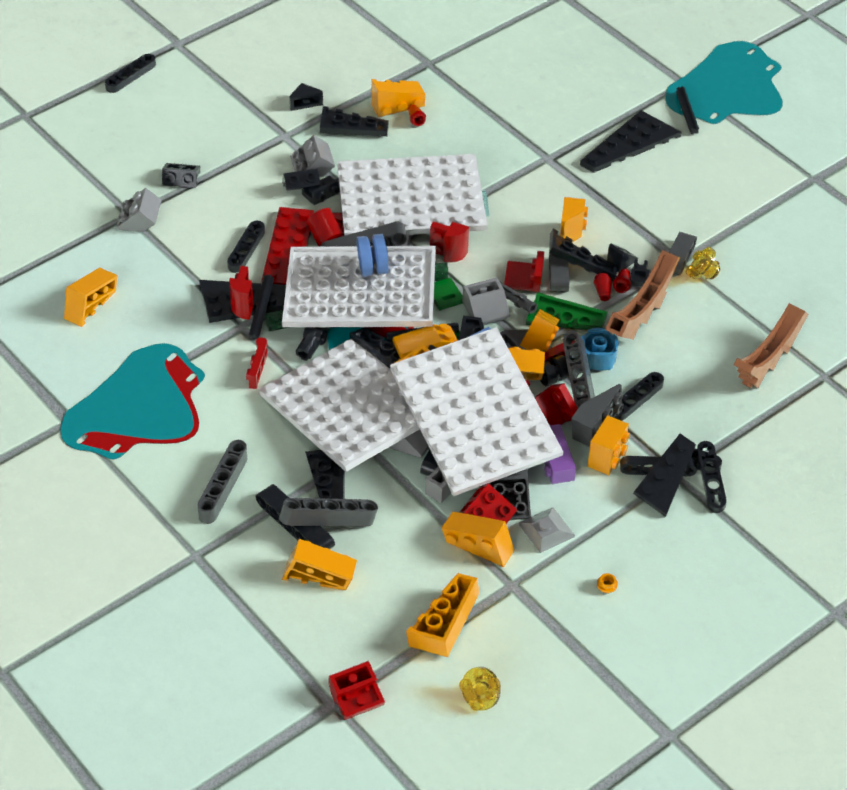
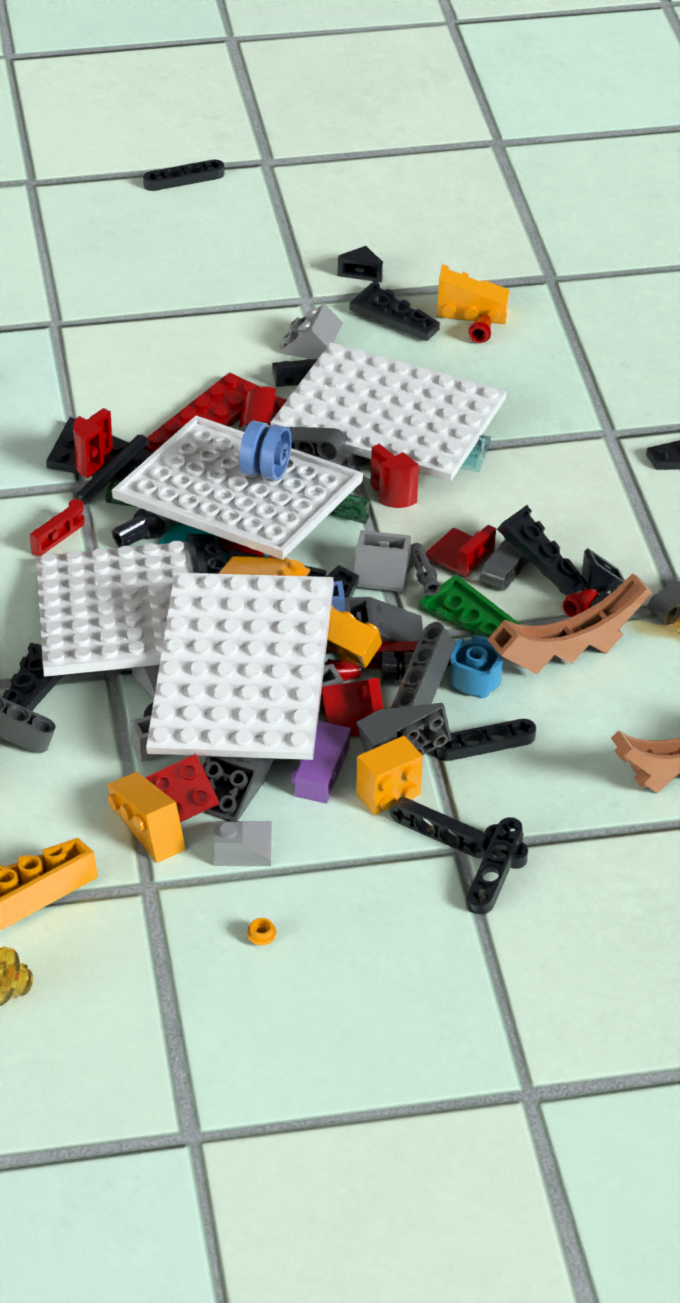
camera: 30 degrees right, 5 degrees down
light grey slope [116,188,161,232] -> none
black bracket [162,163,200,188] -> none
black beam [227,220,265,273] -> none
black bracket [282,169,321,191] -> none
green piece [434,277,463,311] -> none
light orange wedge [520,309,560,352] -> none
light orange slope [560,197,588,242] -> none
red cone [593,273,611,301] -> none
black wing [633,433,696,517] -> none

